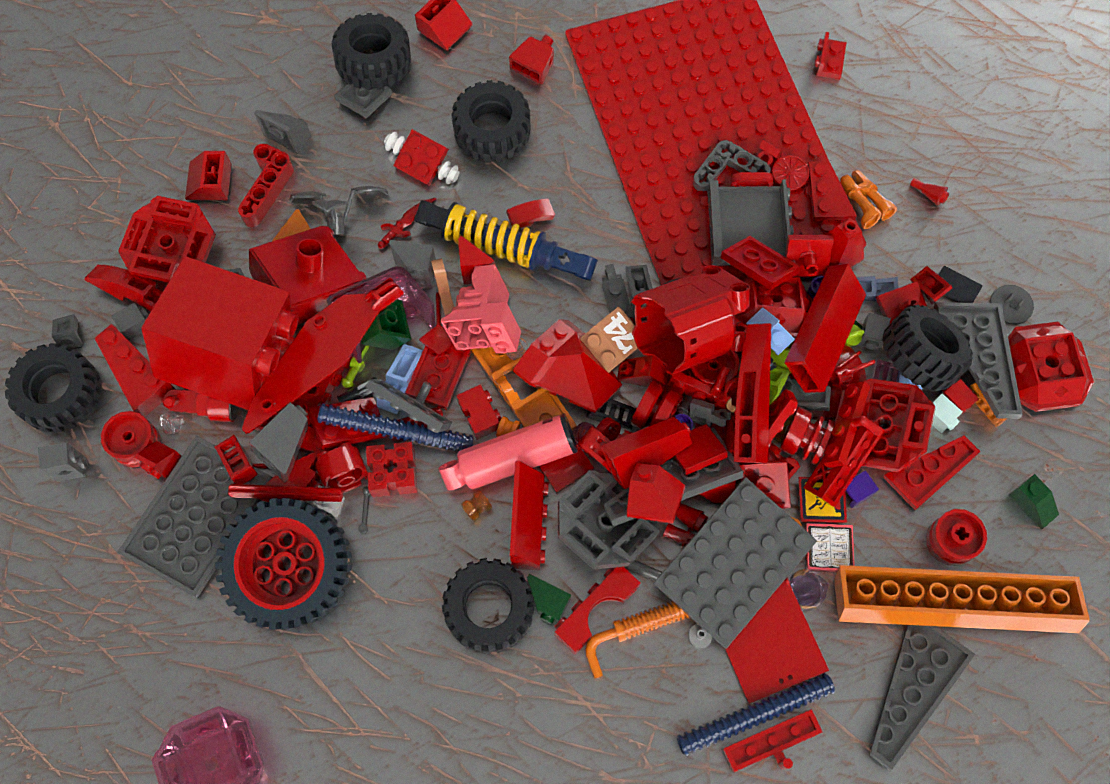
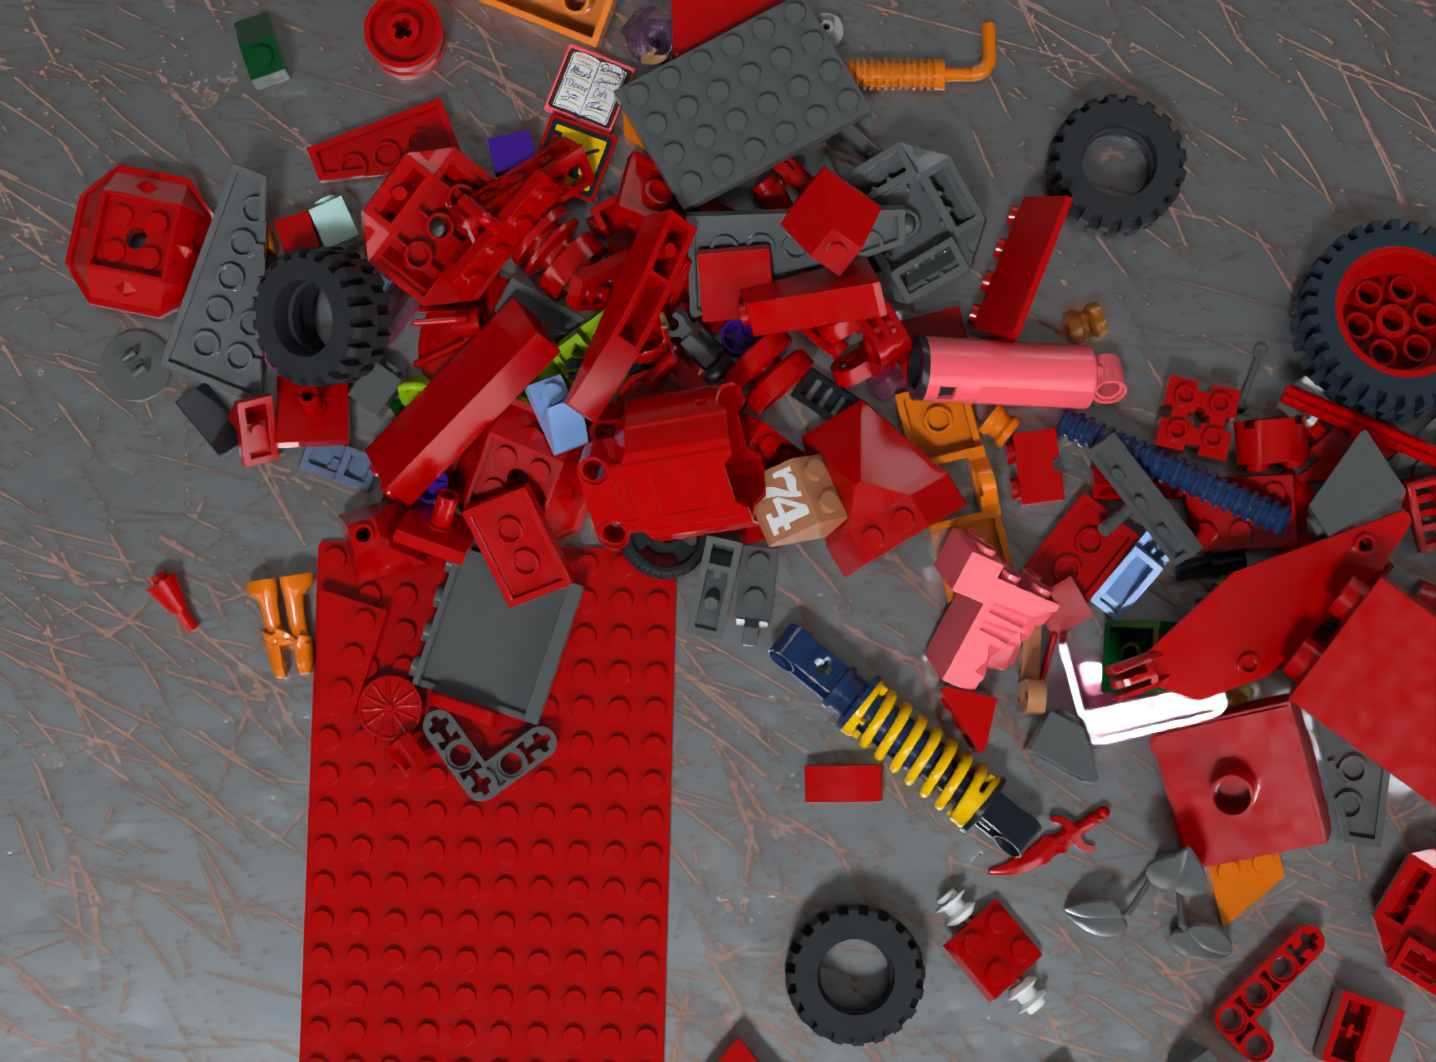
camera: 165 degrees left, 15 degrees up
dark green slope [527,574,571,624] -> none
red arch [554,567,641,655] -> none
red bracket [814,32,847,80] -> none

